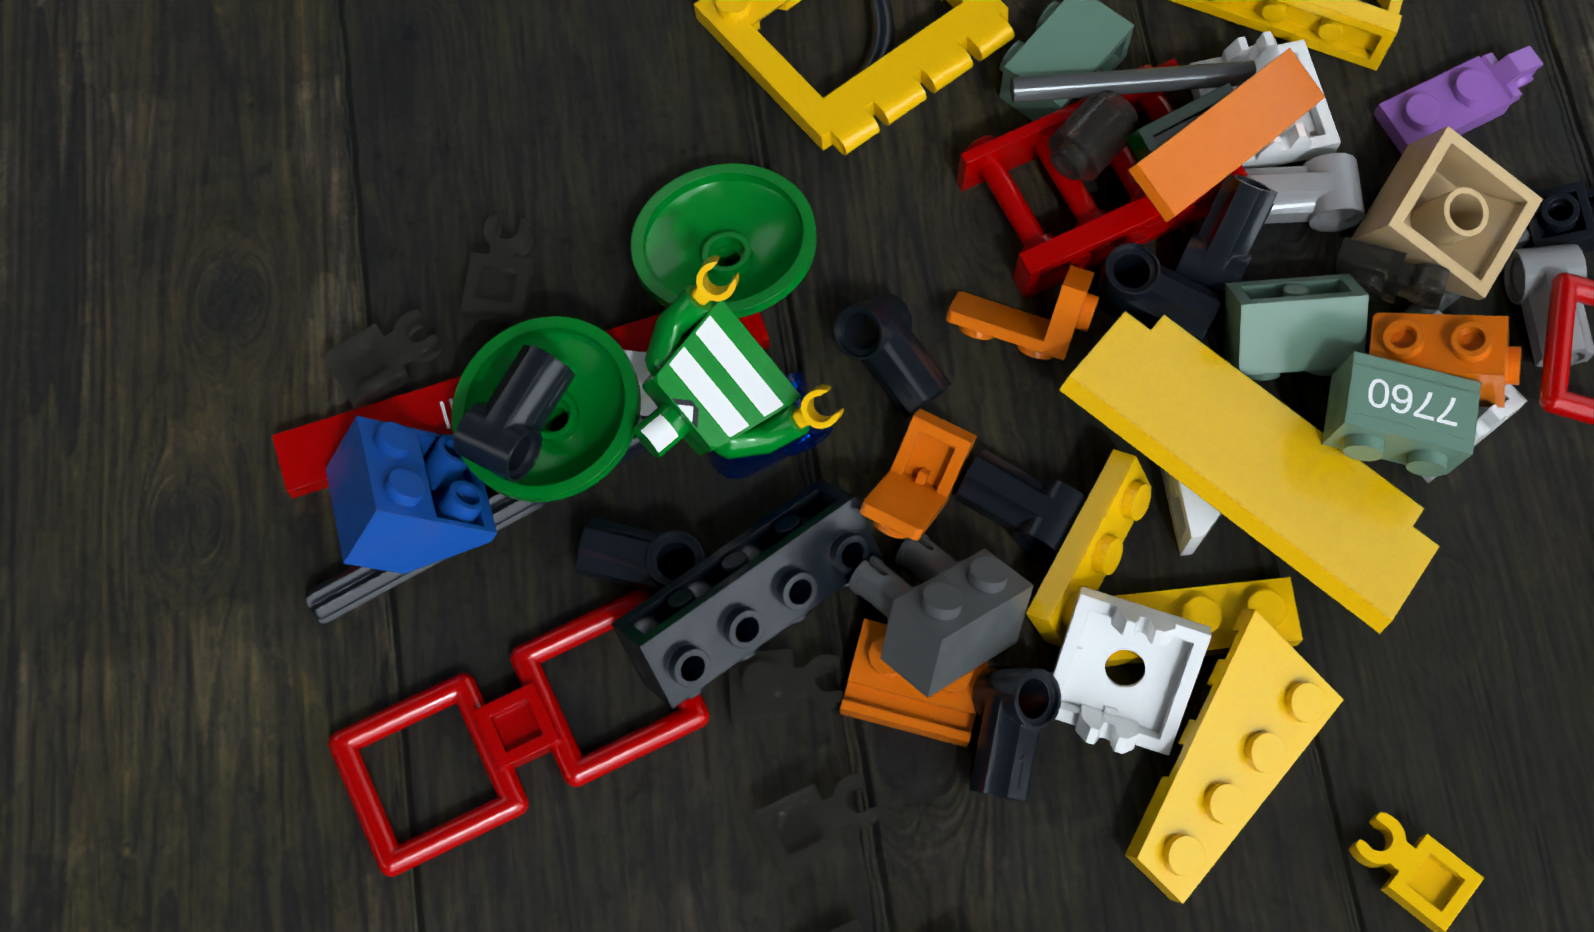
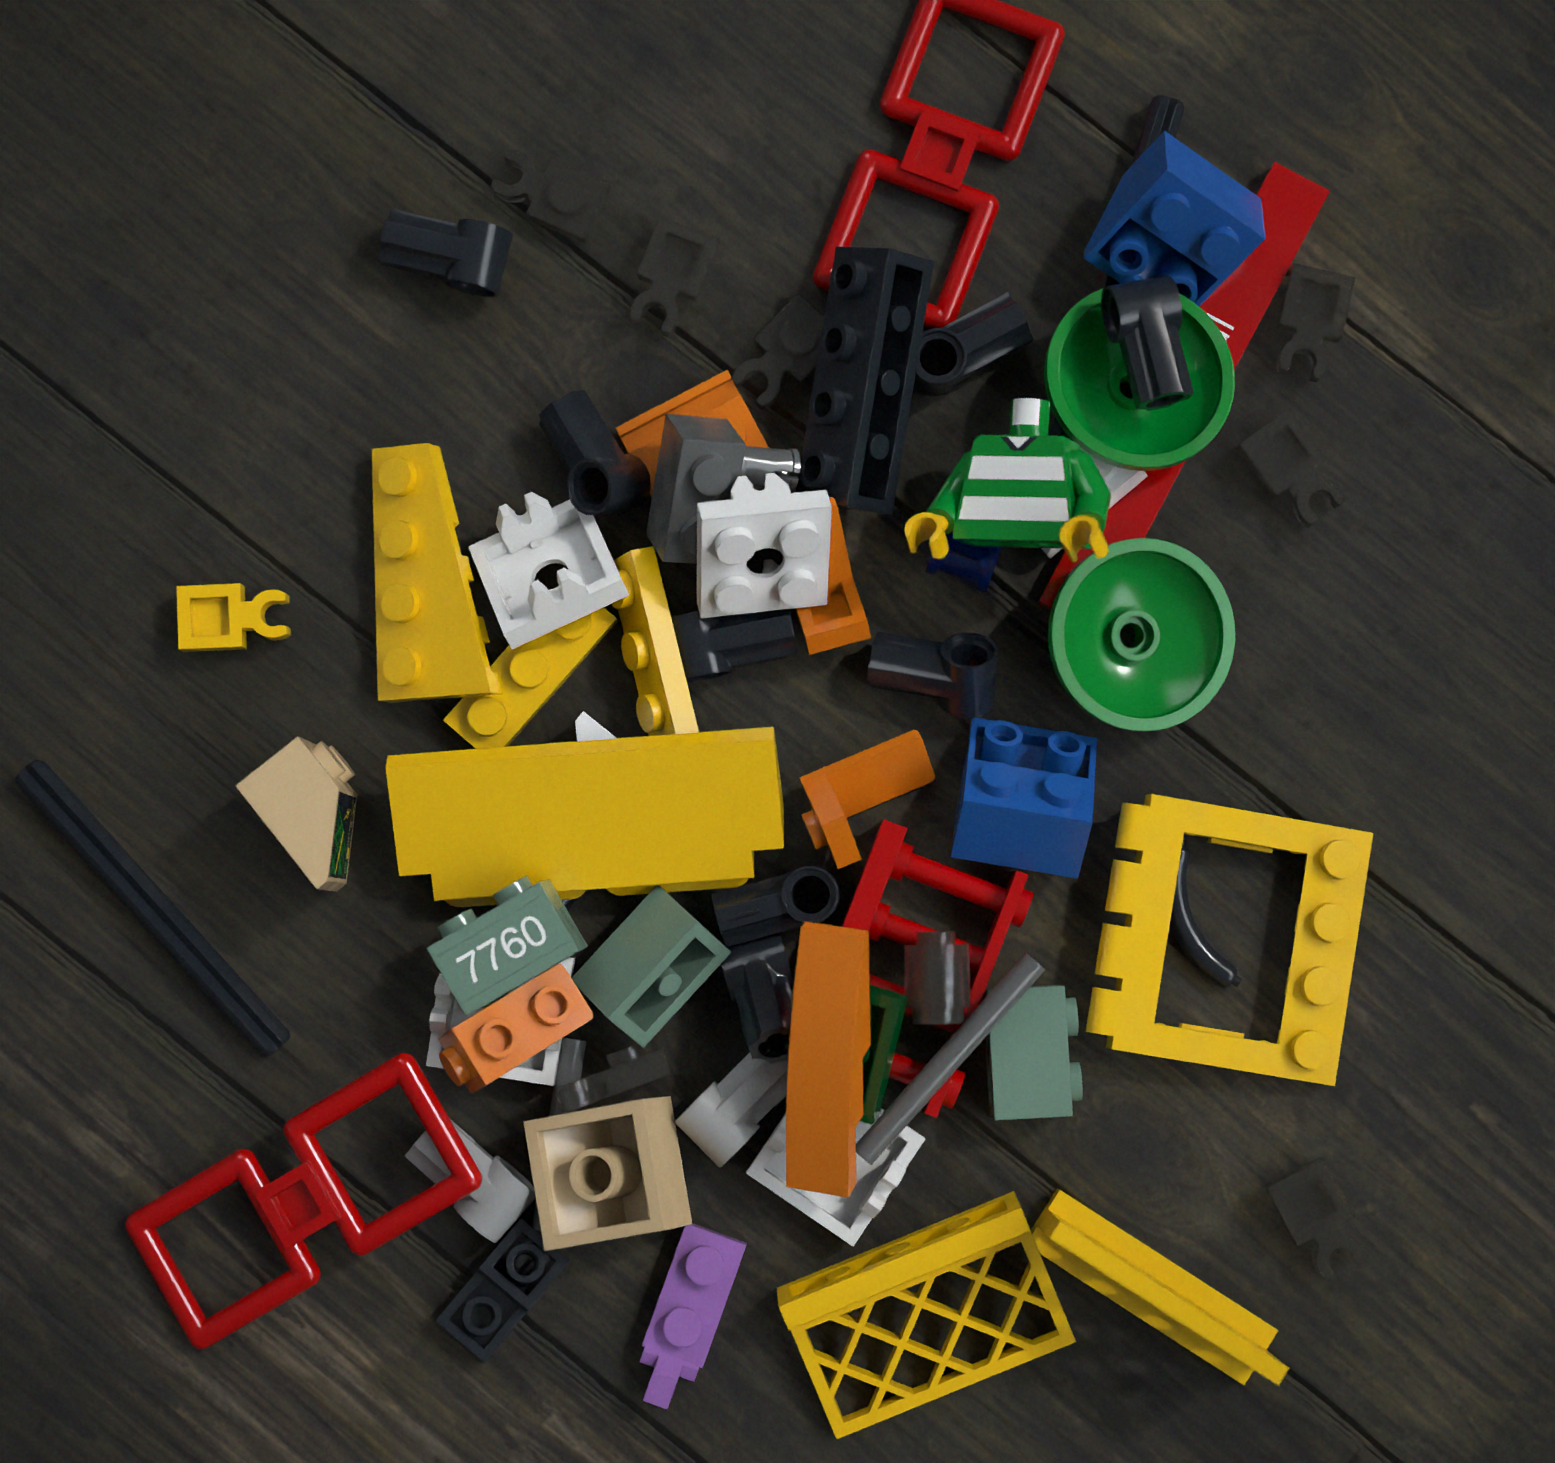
camera: 135 degrees right, 15 degrees up
none -> tan slope [236,737,357,892]
none -> white piece [697,473,832,618]
none -> blue slope [951,717,1097,879]

